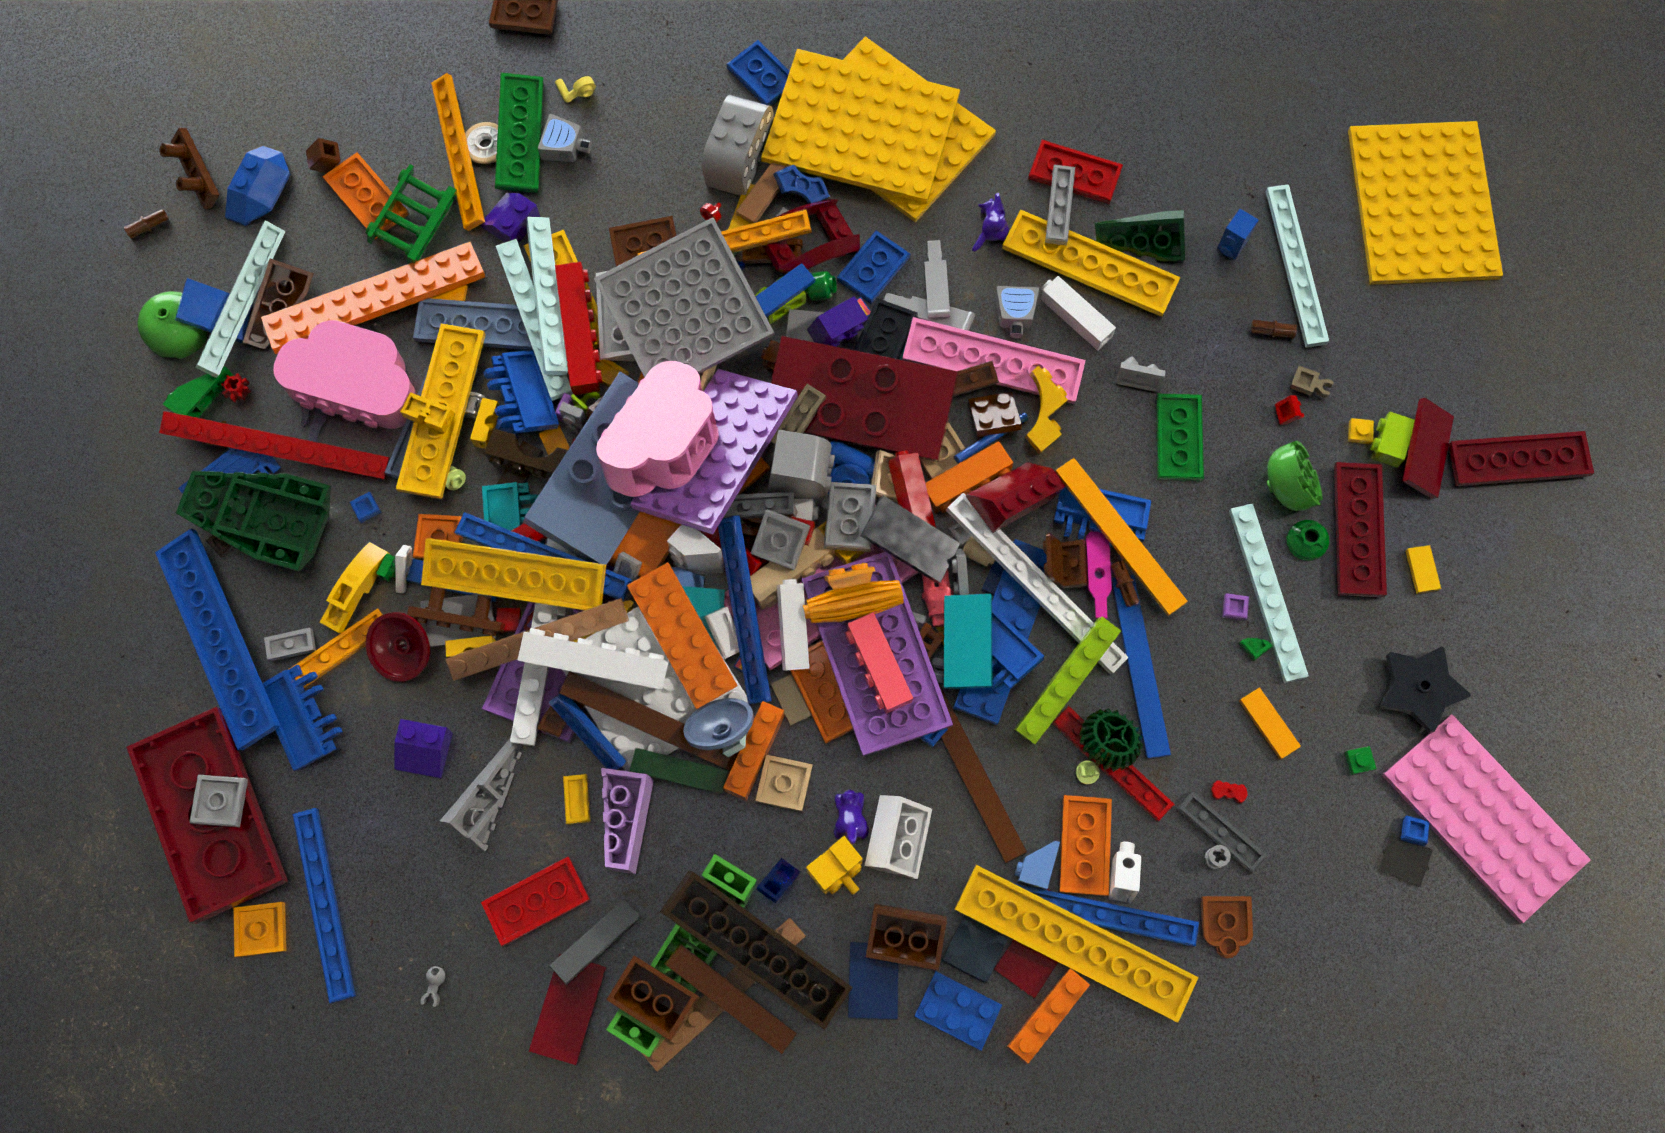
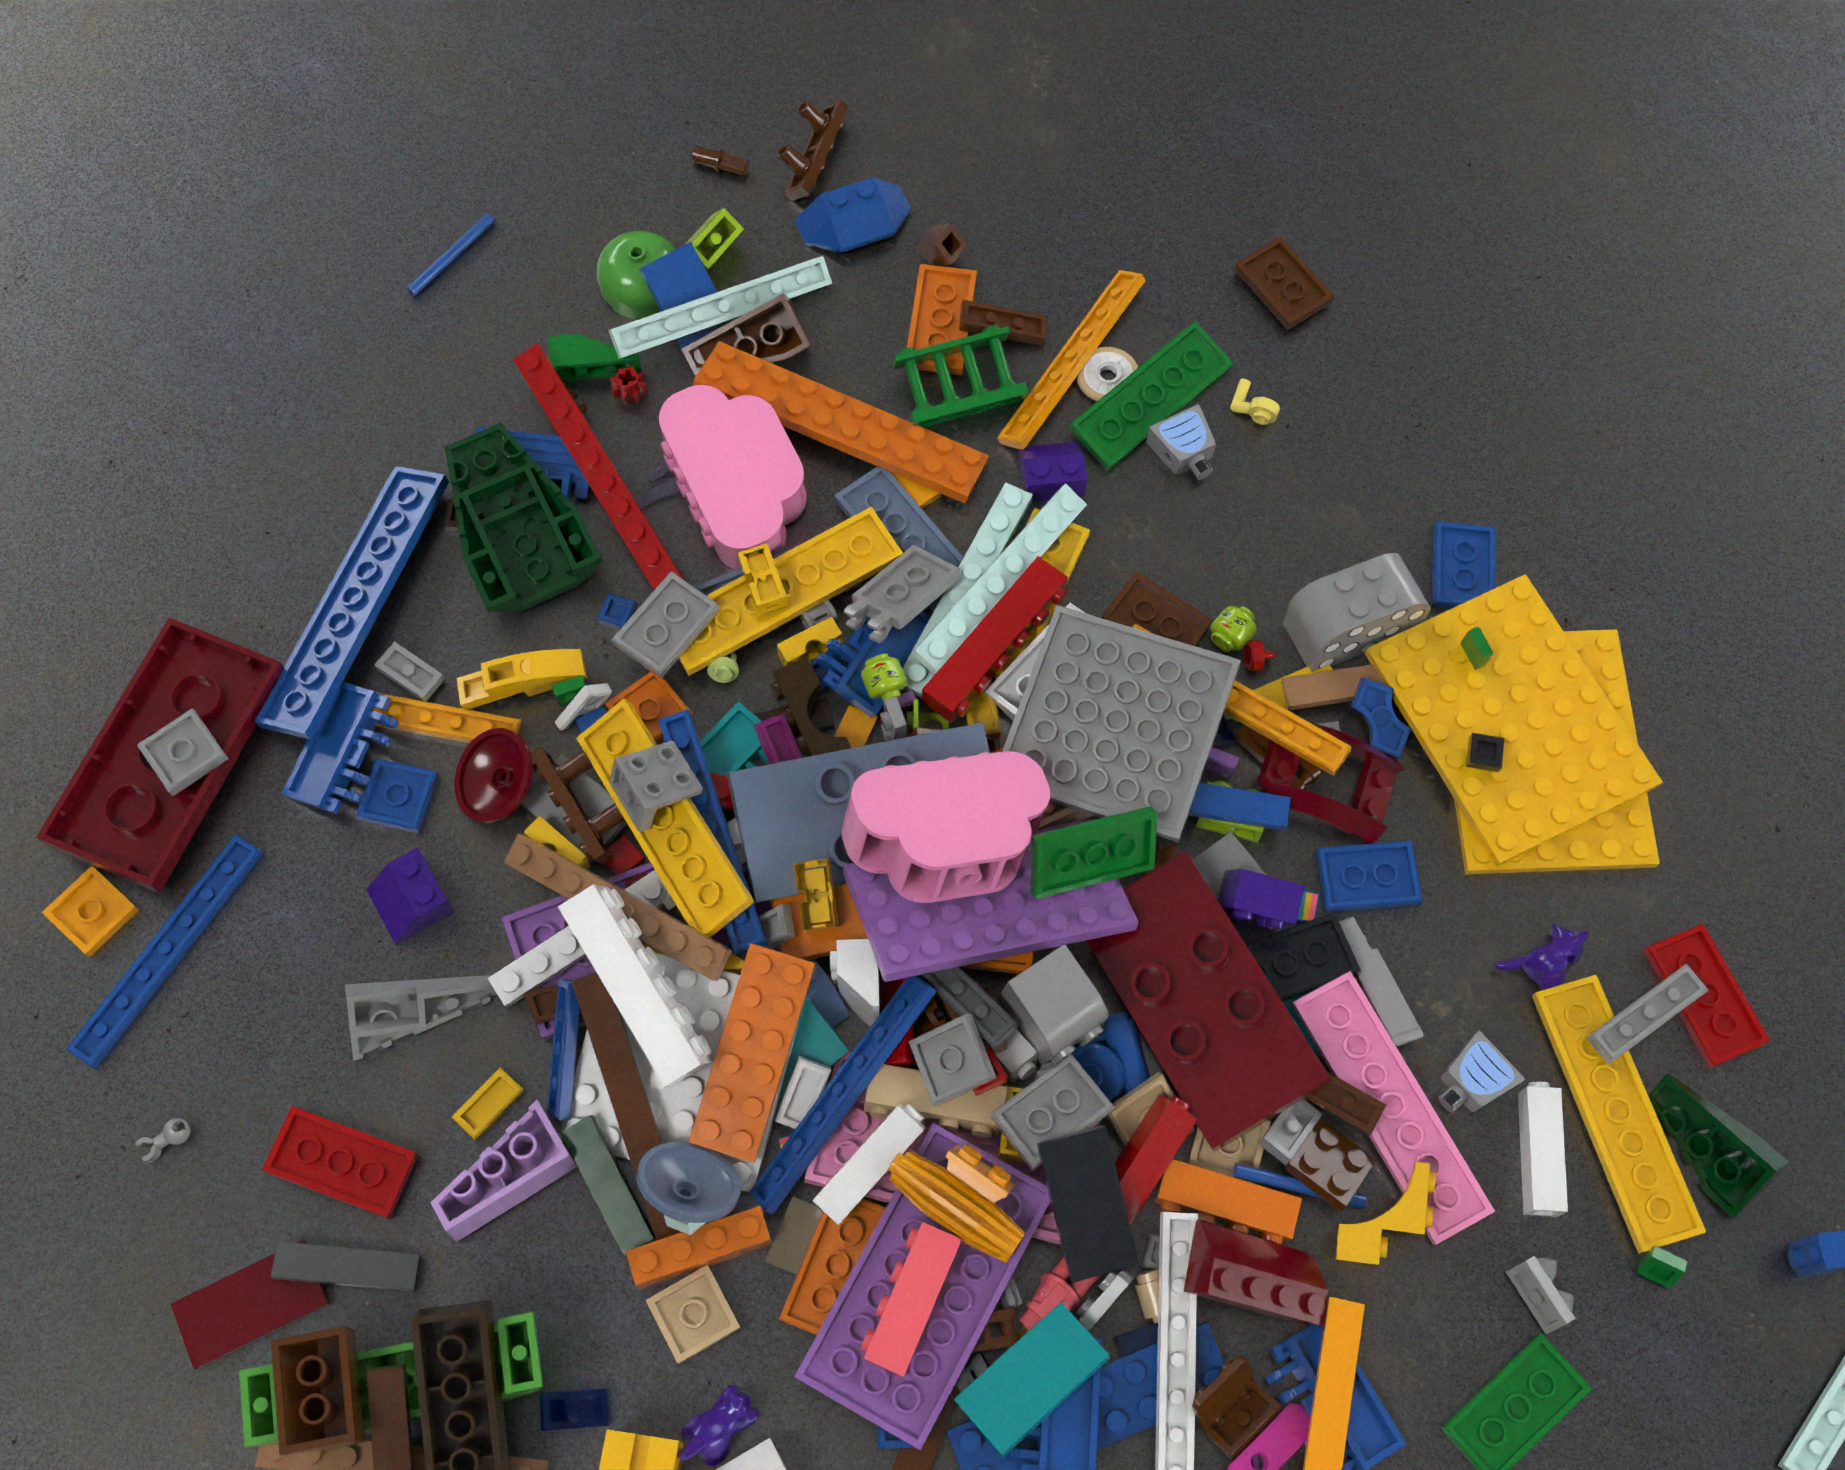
camera: 45 degrees right, 5 degrees down
dark tan plate [771,384,827,444] -> none
green head [804,271,837,301] -> none
light grey piece [924,240,950,319] -> none
reddish brown axle [1251,320,1297,339] -> none
none -> blue tile [355,758,439,834]
none -> blue bar [406,213,495,297]
none -> light grey bracket [609,741,703,832]
none -> light grey tile [611,571,721,679]
none -> lime brick [684,208,744,270]
none -> magenta tile [753,713,803,764]
none -> yellow piece [794,858,839,932]
none -> light grey tile [844,545,961,643]
none -> lime head [861,653,907,703]
none -> reddish brown tile [959,300,1047,346]
none -> green plate [1030,806,1158,899]
none -> medium lavender tile [1204,747,1239,778]
none -> lime head [1211,606,1257,652]
none -> light grey plate [1258,1099,1322,1166]
none -> green tile [1460,627,1493,670]
none -> black plate [1466,733,1504,772]
none -> green plate [1637,1246,1687,1289]

